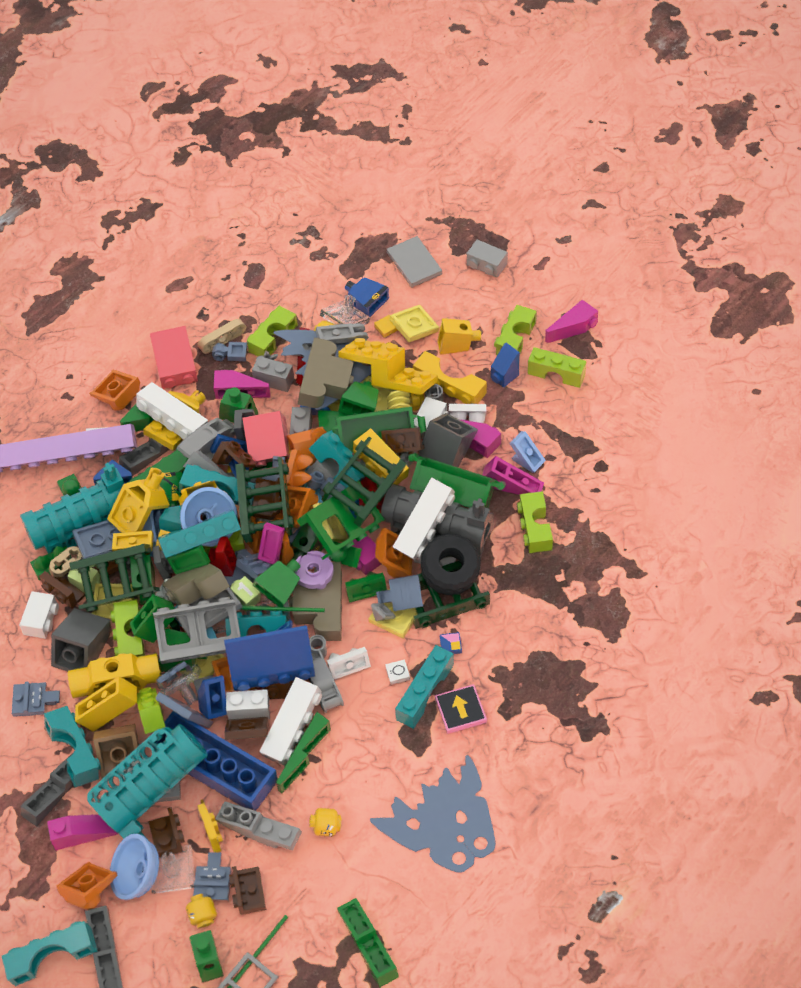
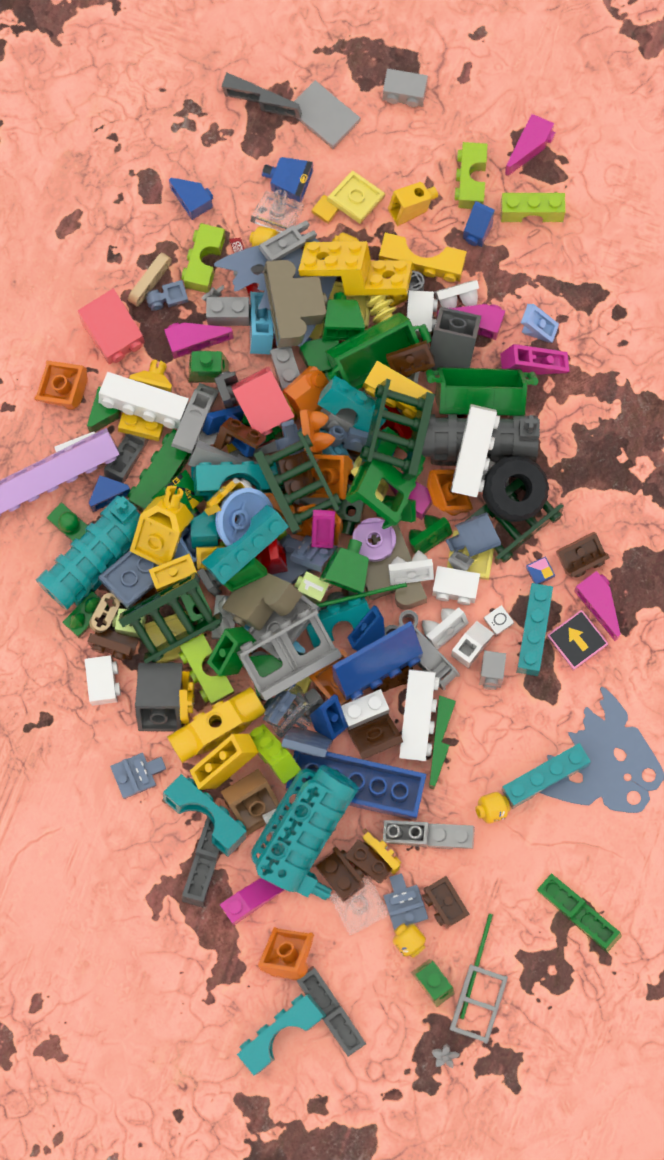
camera: 20 degrees left, 20 degrees up
light blue hat [110,834,159,900] -> none
lime arch [517,491,553,553] -> none
none -> blue slope [168,178,214,220]
none -> yellow piece [179,671,195,725]
none -> dark grey slope [222,72,302,118]
none -> medium azure slope [250,292,273,354]
none -> reddish brown bracket [345,840,392,884]
none -> white tile [388,550,434,585]
none -> white brick [432,566,480,605]
none -> white slope [451,621,495,669]
none -> light grey brick [479,650,507,690]
none -> teal arch [502,743,591,809]
none -> reddish brown bracket [556,532,610,578]
none -> dark pink slope [574,571,621,641]

